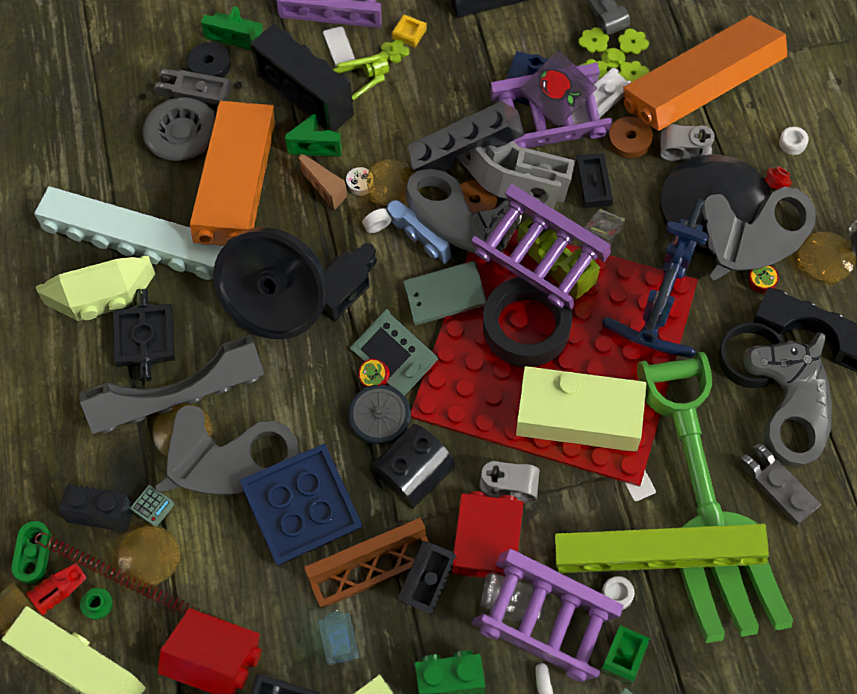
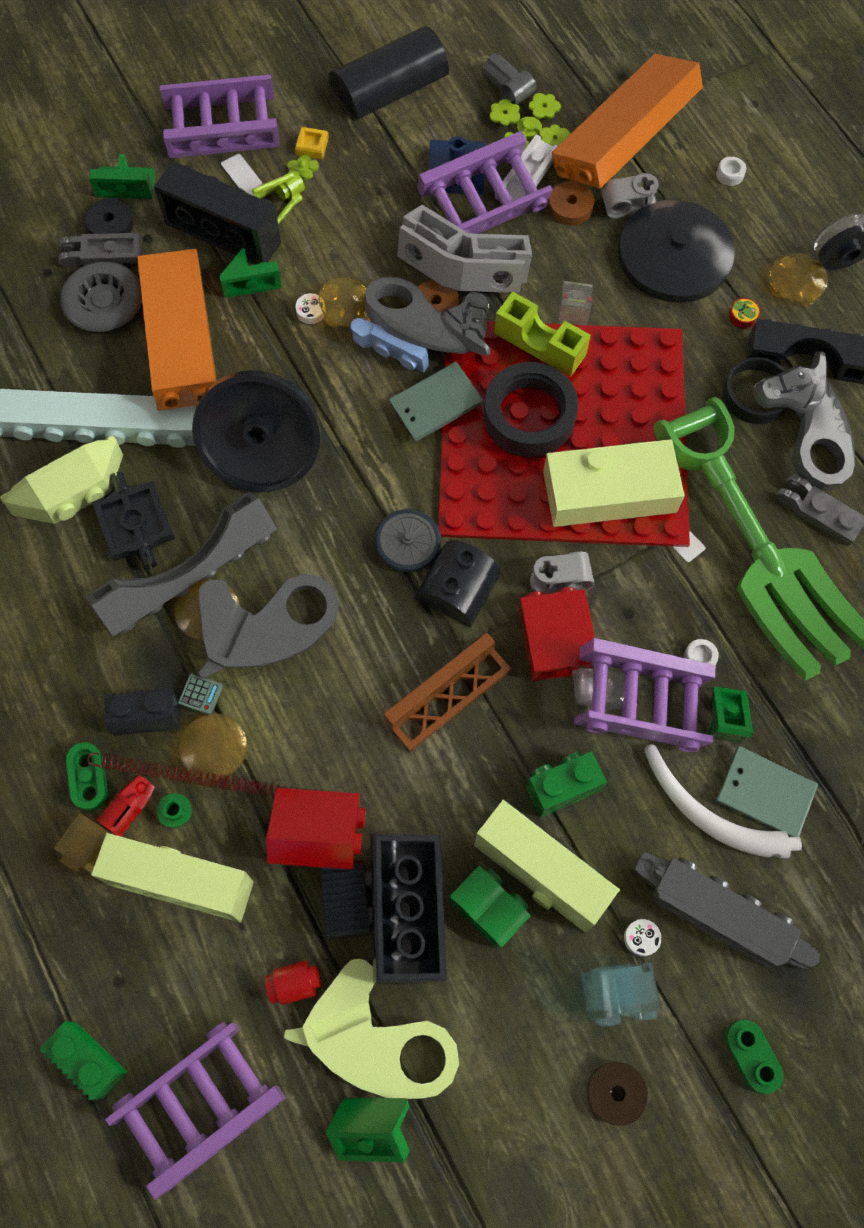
camera: 20 degrees left, 5 degrees up
dark blue plate [239,443,363,567] -> none
medium nougat slope [299,154,347,210] -> none
clear light blue brick [318,611,360,665] -> none
black hinge [323,243,377,322] -> none
sand green container [350,309,439,396] -> none
tile [359,359,390,387] -> none
white tile [362,208,392,233] -> none
black brick [398,541,457,614] -> none
black arch [408,101,524,171] -> none
medium lavender fence [471,184,611,310] -> none
clear purple tile [519,50,597,128] -> none
lime piece [555,524,769,573] -> none
black plate [576,153,613,208] -> none
dark blue piece [602,198,708,358] -> none
dark grey animal [702,187,815,281] -> none
red plate [765,166,792,190] -> none

